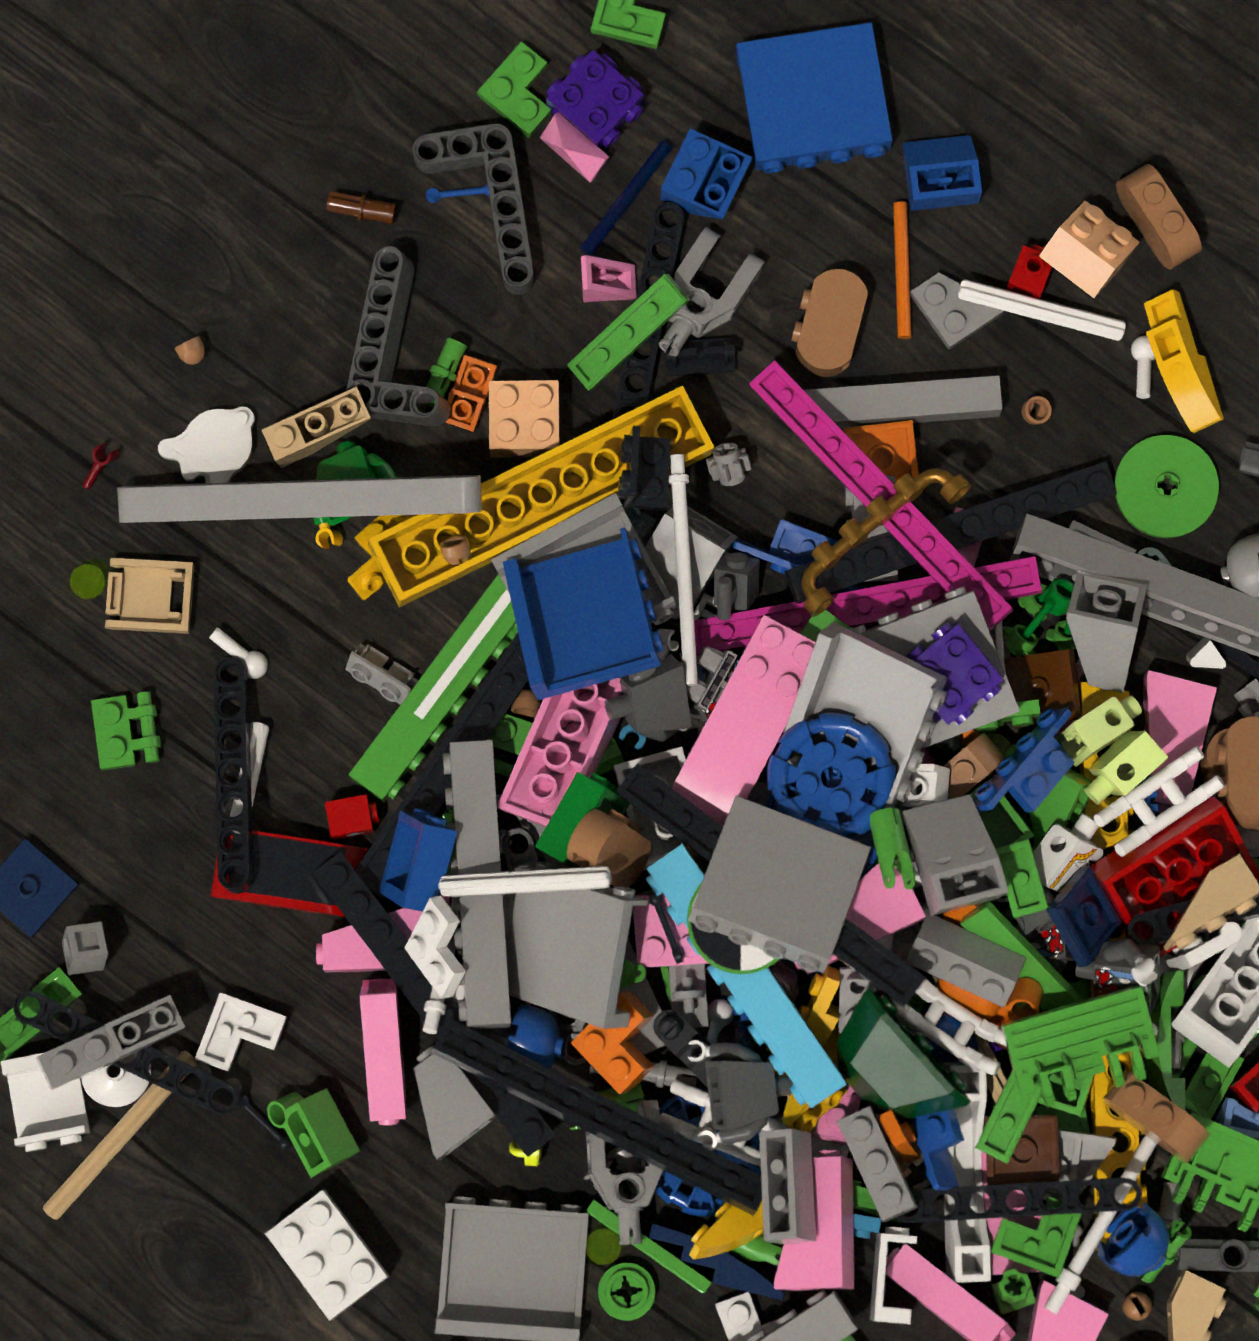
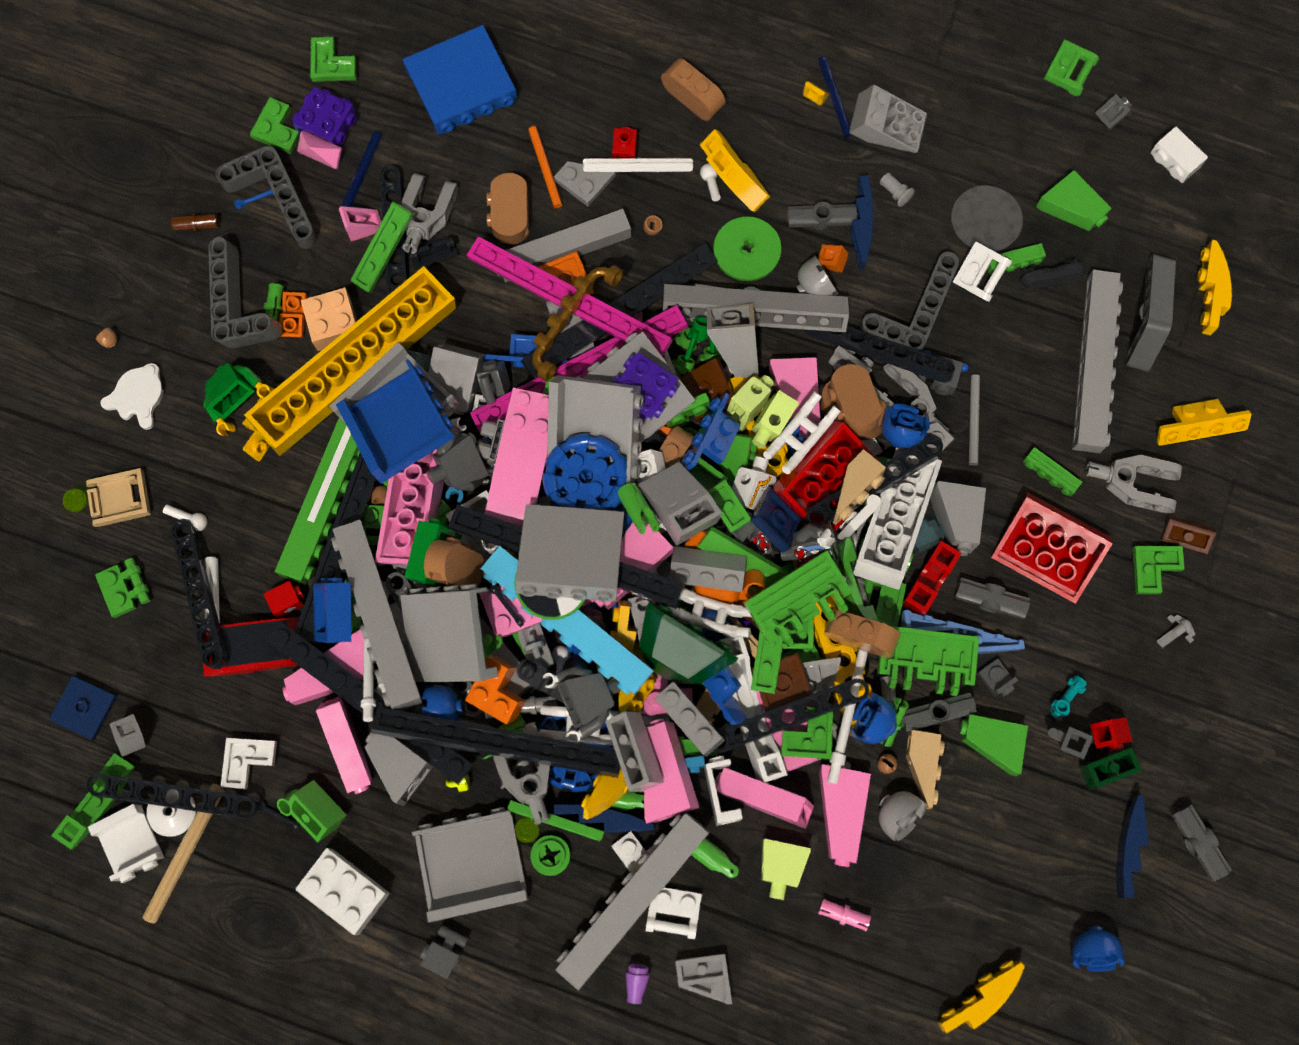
camera: 15 degrees left, 5 degrees down
light grey slope [36,995,185,1091] -> none
dark red hand [82,442,119,490] -> none
light grey beam [117,475,482,523] -> none
tan slope [262,387,371,468] -> none
light grey hinge [345,643,419,705] -> none
white plate [405,896,466,999] -> none
white axle [439,866,612,897] -> none
medium nougat hinge [440,535,470,565] -> none
black bracket [618,426,671,510] -> none
blue slope [660,129,752,220] -> none
white bar [668,454,698,686] -> none
light grey gear [706,443,752,486] -> none
orange plate [879,1110,920,1163] -> none
blue slope [902,135,982,211] -> none
bright green piece [991,1269,1035,1315] -> none
light nougat brick [1039,201,1140,298] -> none
white slope [1186,637,1226,669] -> none

